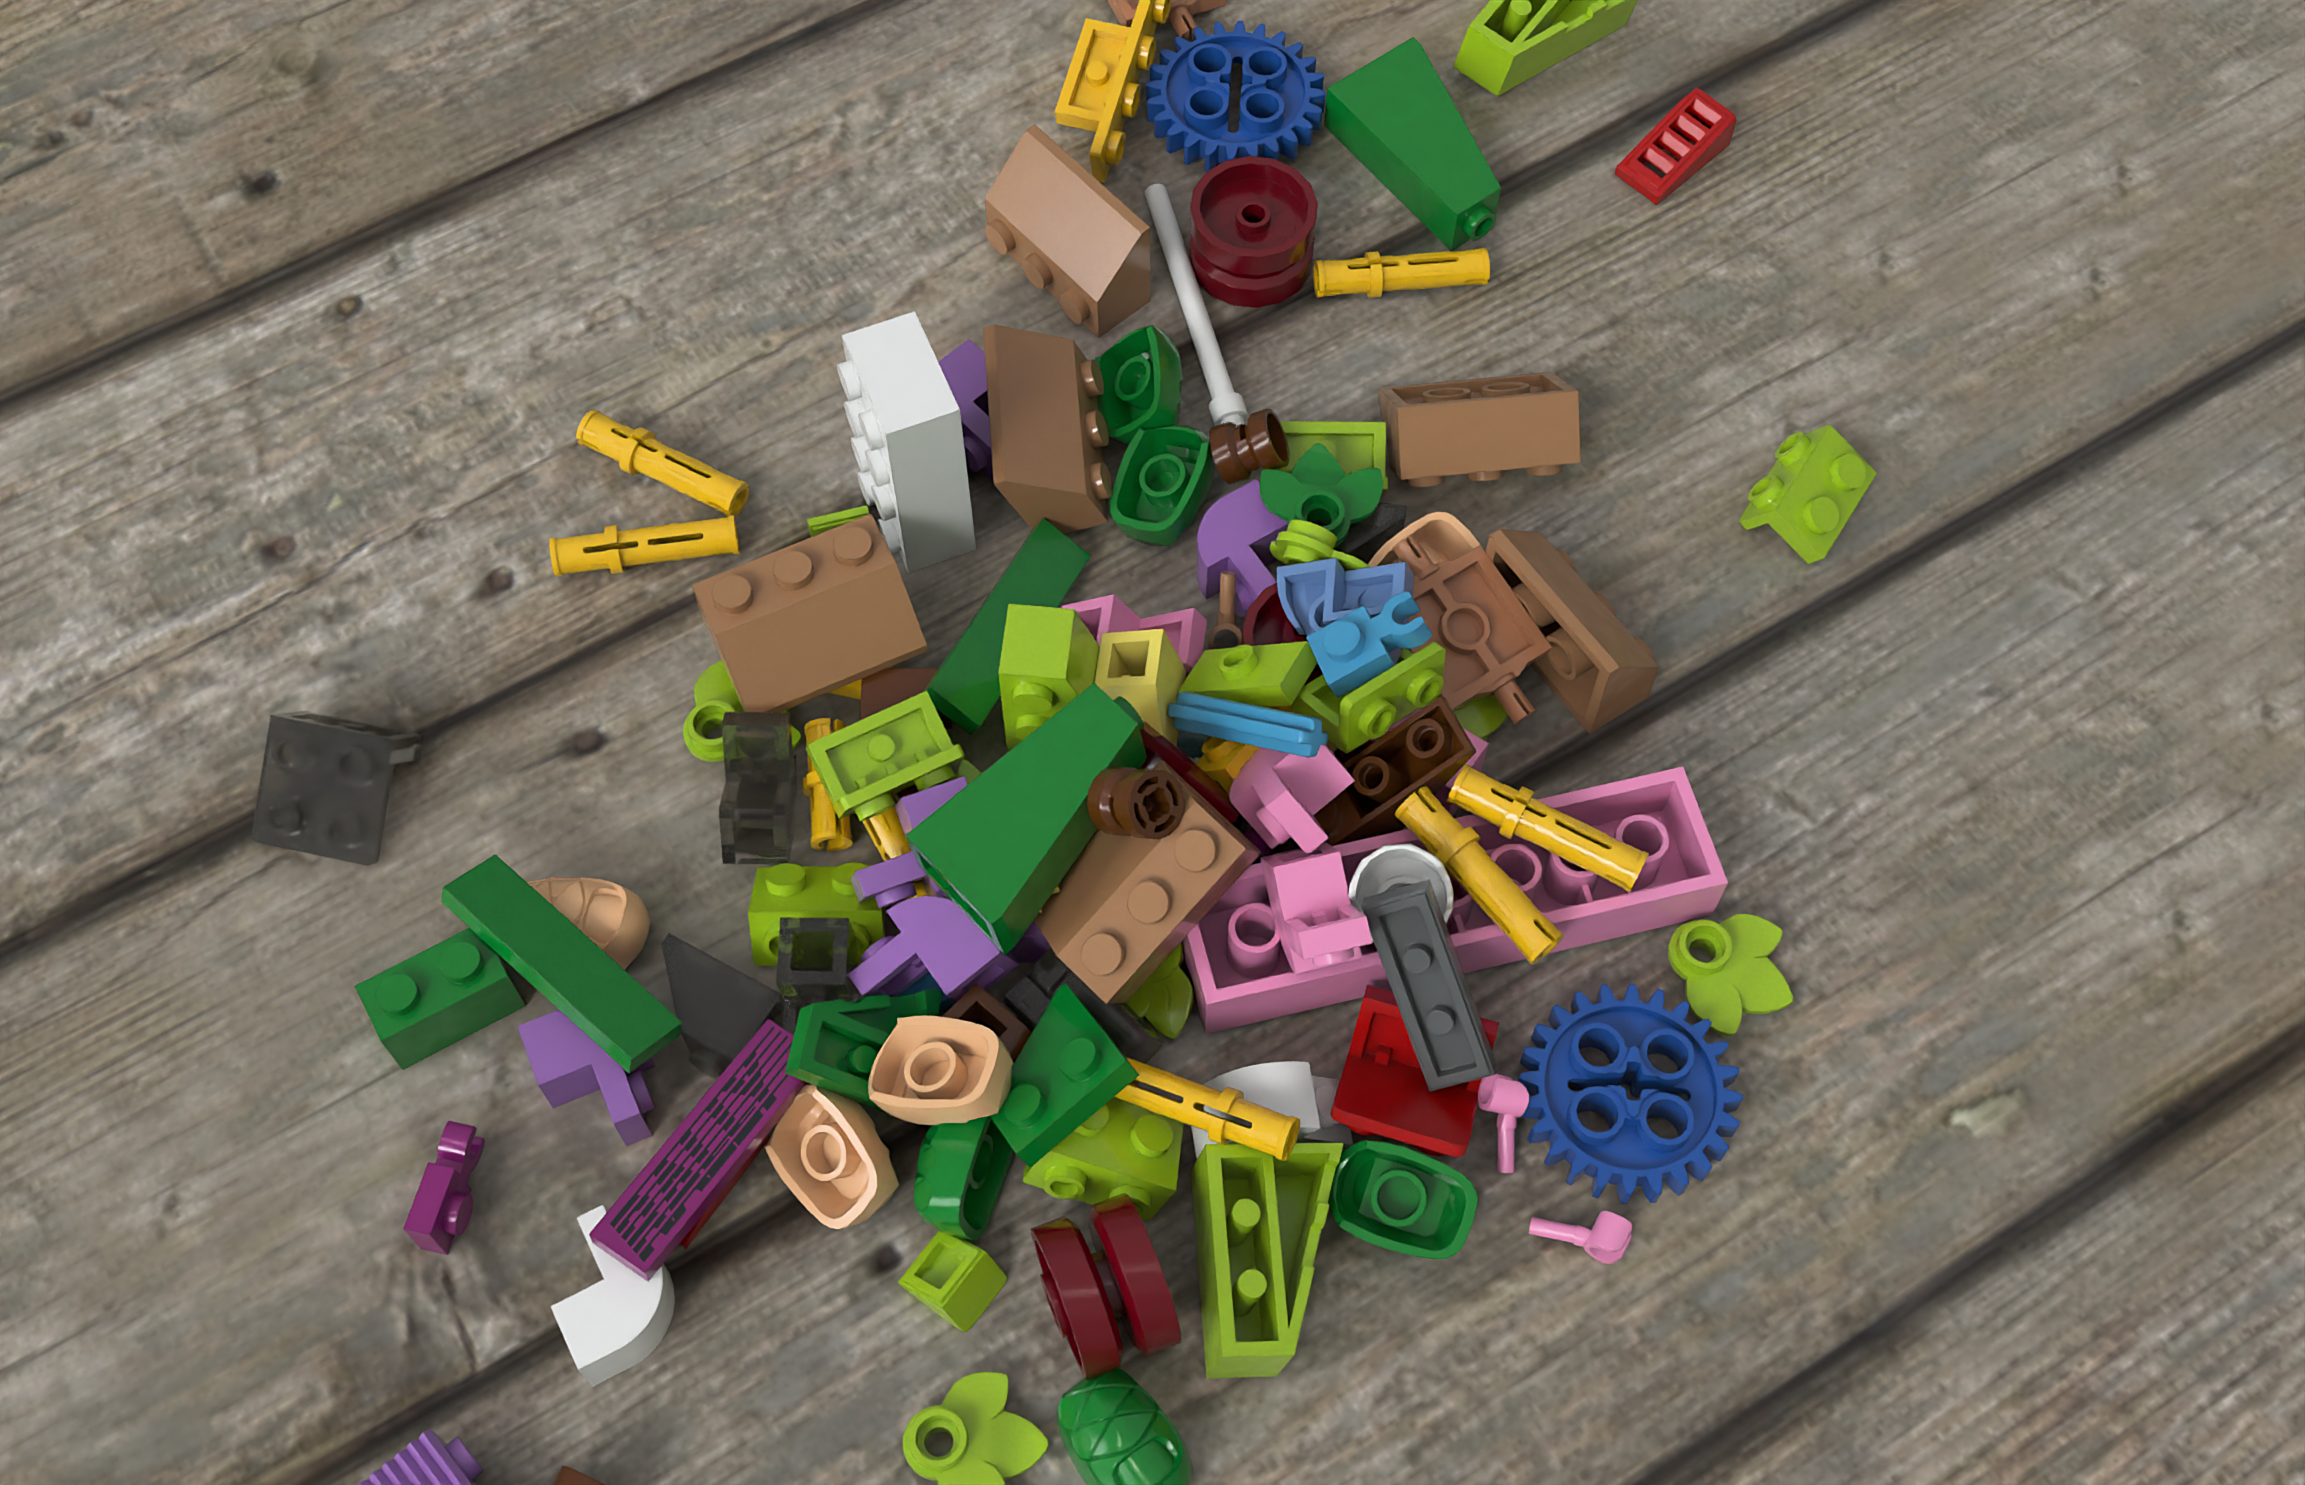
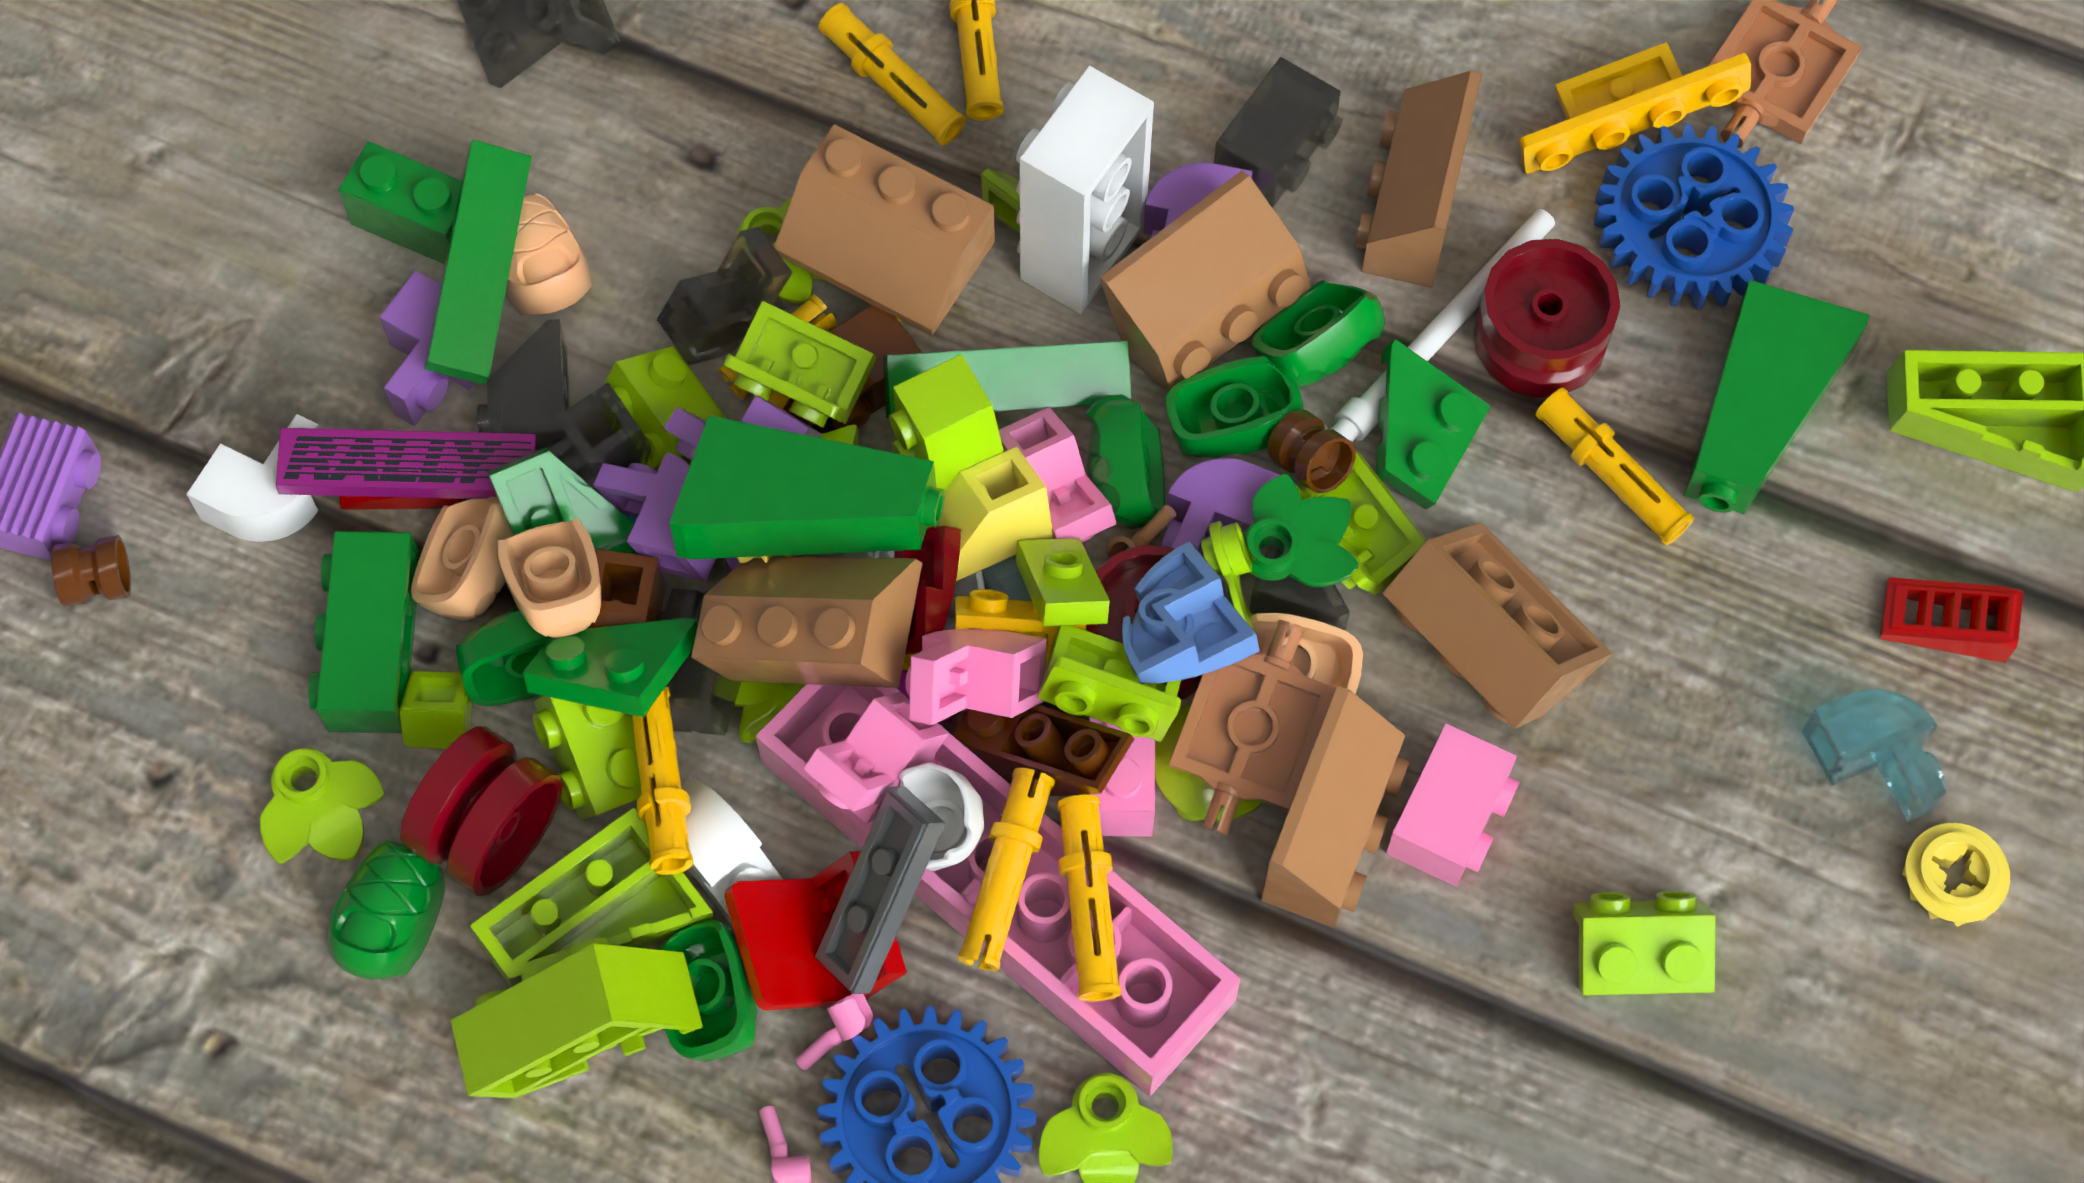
camera: 55 degrees right, 5 degrees up
magenta plate [403,1121,485,1255] -> none
reddish brown wheel [1087,766,1185,840] -> none
dark azure axle [1168,691,1328,758] -> none
dark azure plate [1306,591,1432,698] -> none
none -> green brick [308,531,420,733]
none -> lime wedge [451,938,703,1098]
none -> green piece [1085,394,1166,529]
none -> clear smoke brick [1214,56,1343,207]
none -> green wing [1376,339,1491,510]
none -> bright pink brick [1386,723,1520,887]
none -> clear light blue brick [1801,689,1947,822]
none -> light yellow gear [1902,823,2010,927]

